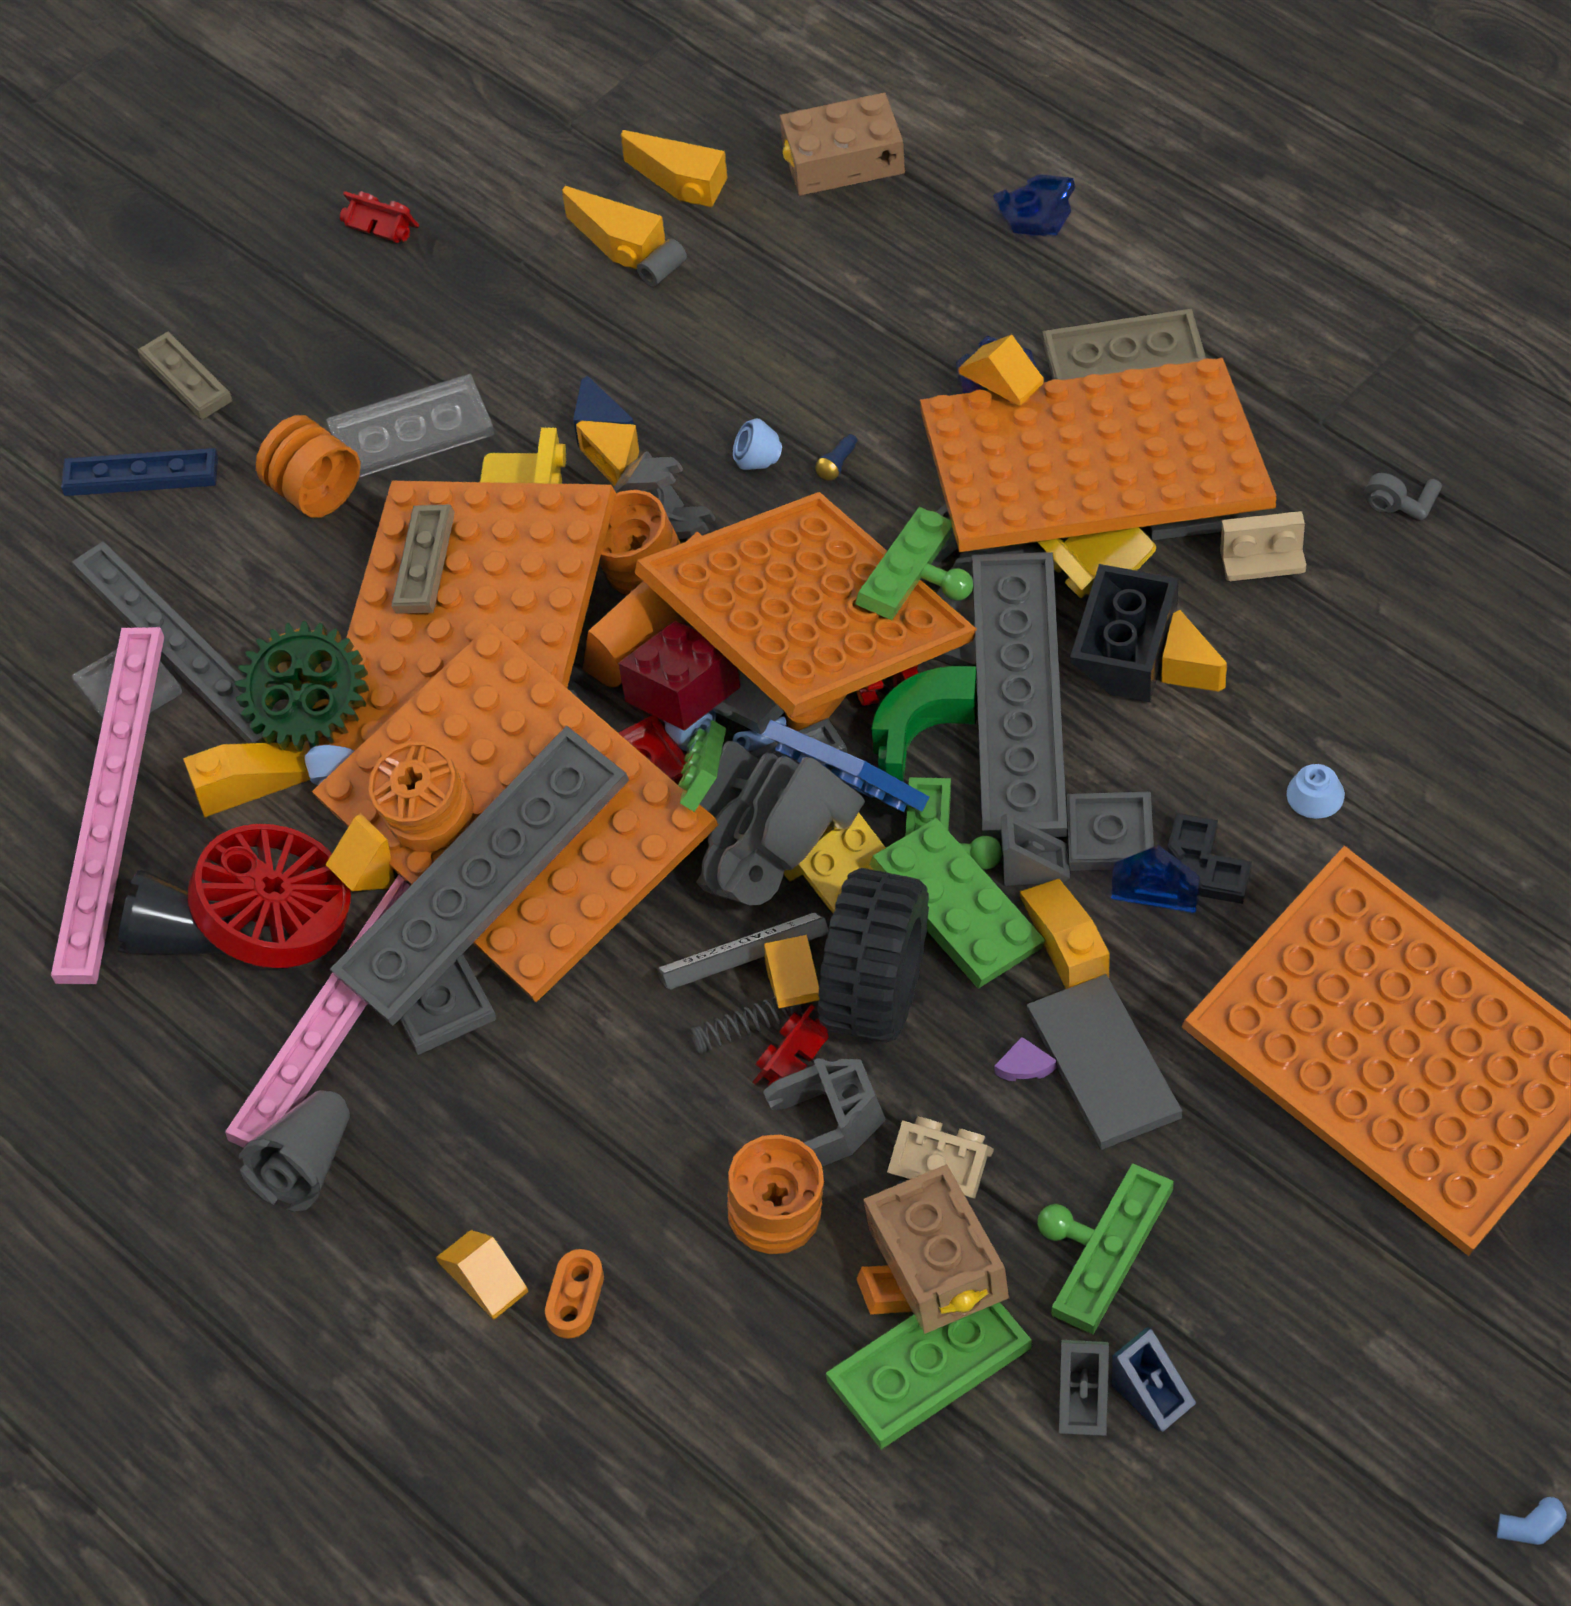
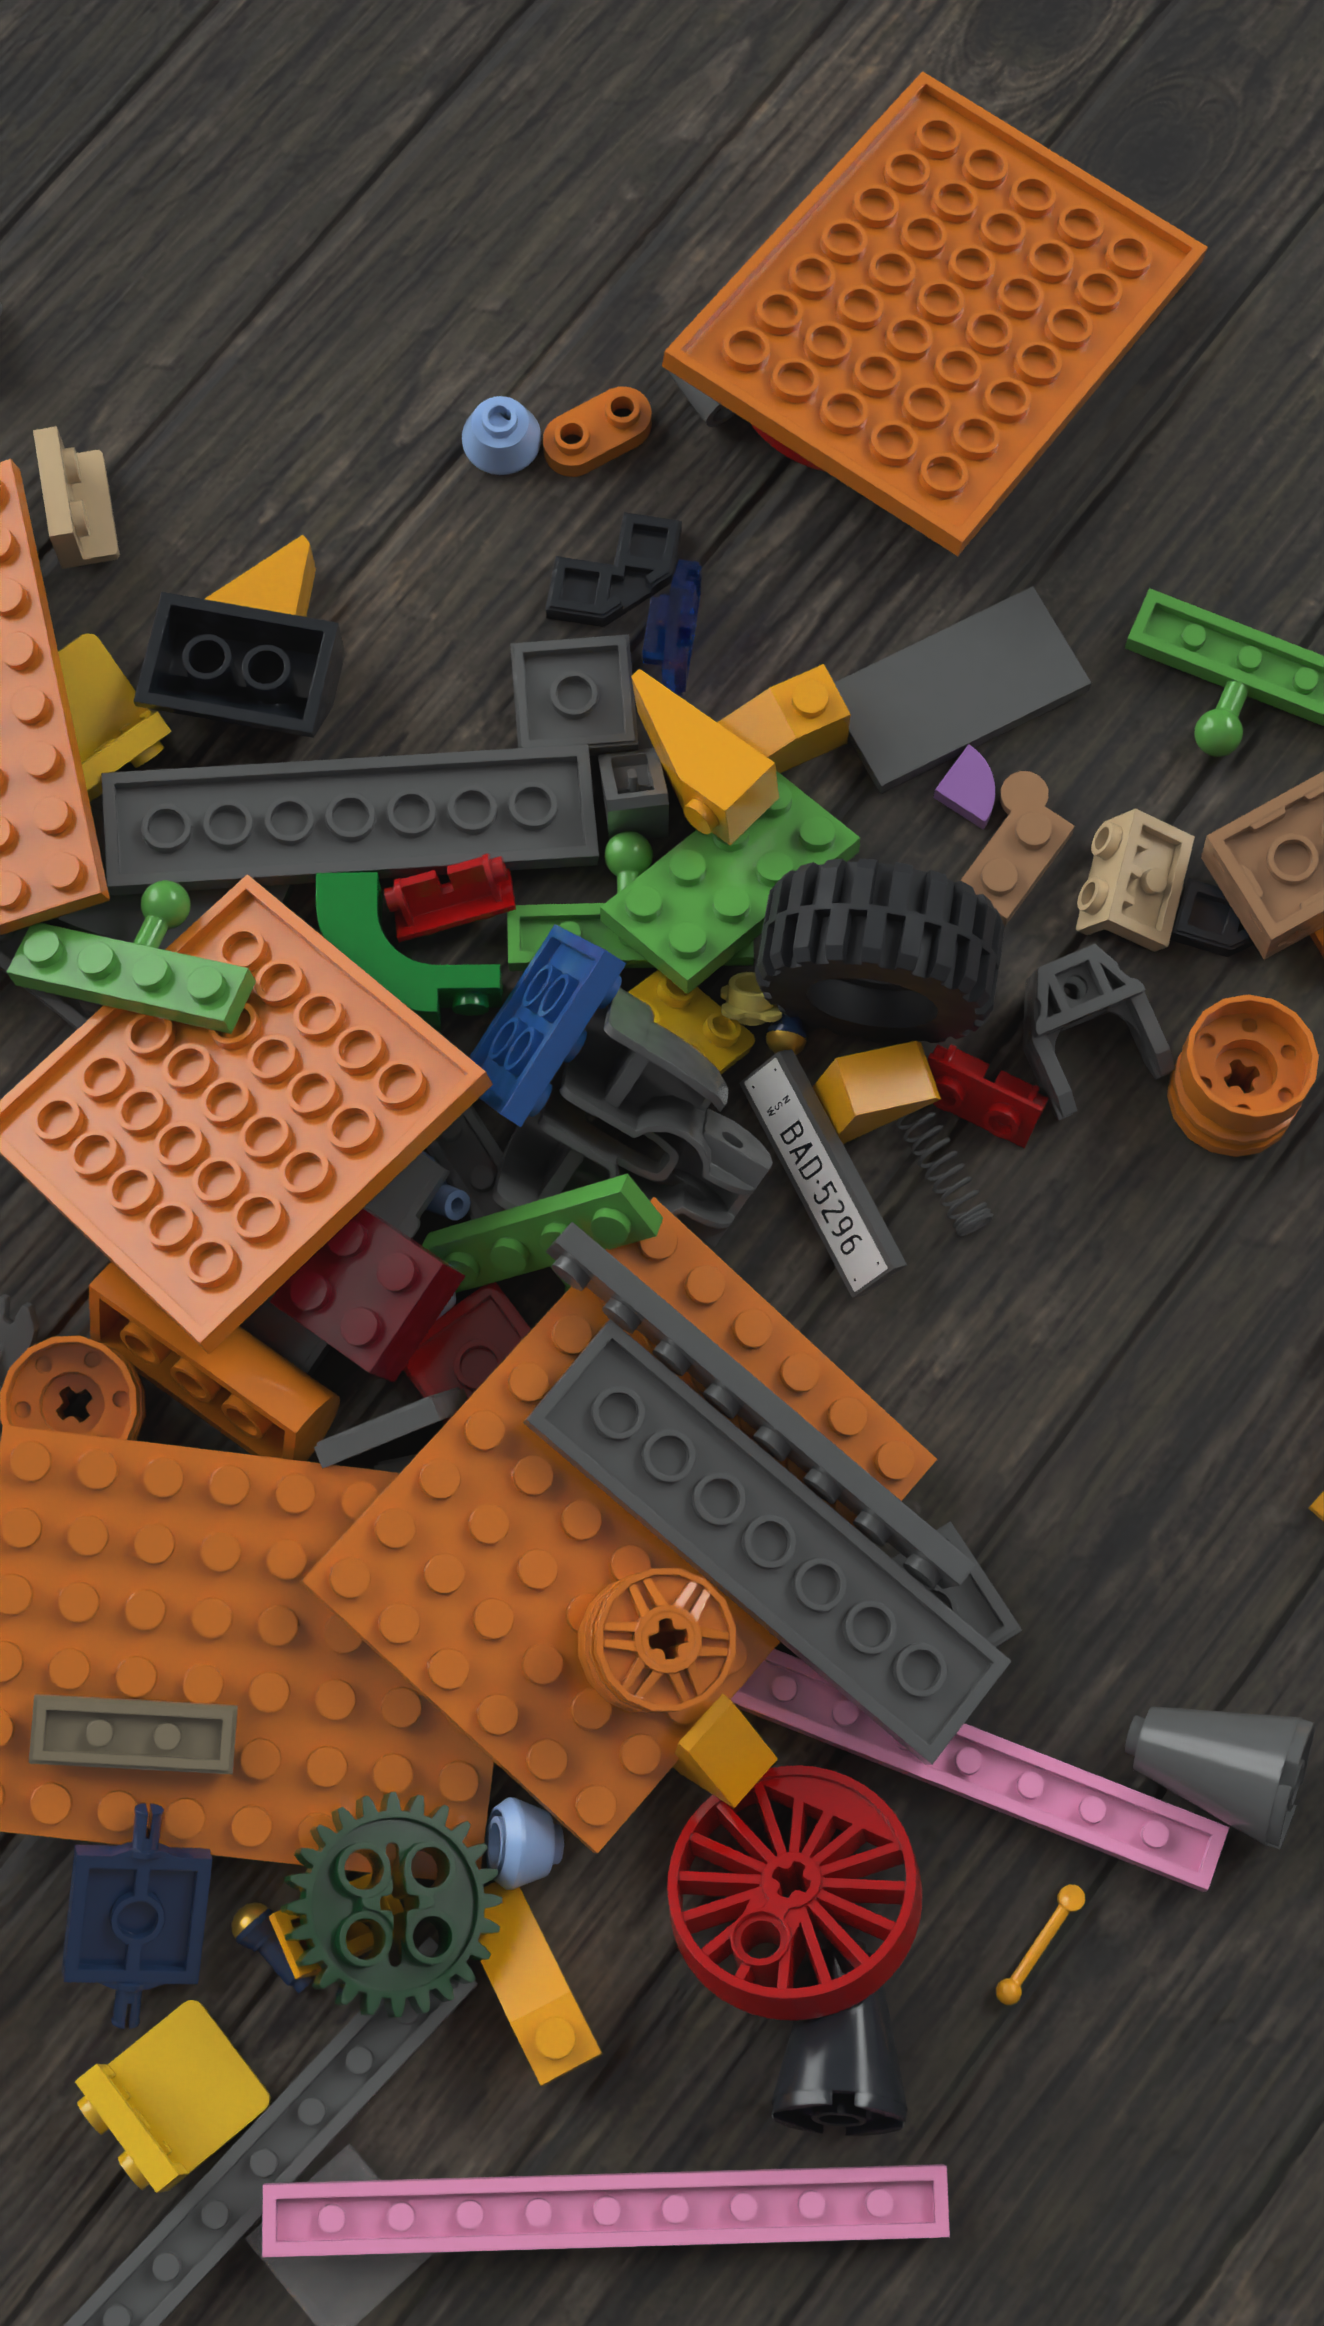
camera: 100 degrees left, 20 degrees up
none -> dark blue plate [62,1803,212,2029]
none -> yellow bracket [75,2000,271,2193]
none -> dark grey tile [314,1387,468,1469]
none -> red hinge [384,853,516,942]
none -> orange plate [543,386,652,477]
none -> dark grey plate [546,1222,976,1589]
none -> light orange slope [631,669,779,846]
none -> medium nougat hinge [960,771,1075,927]
none -> light orange hinge [996,1884,1085,2005]

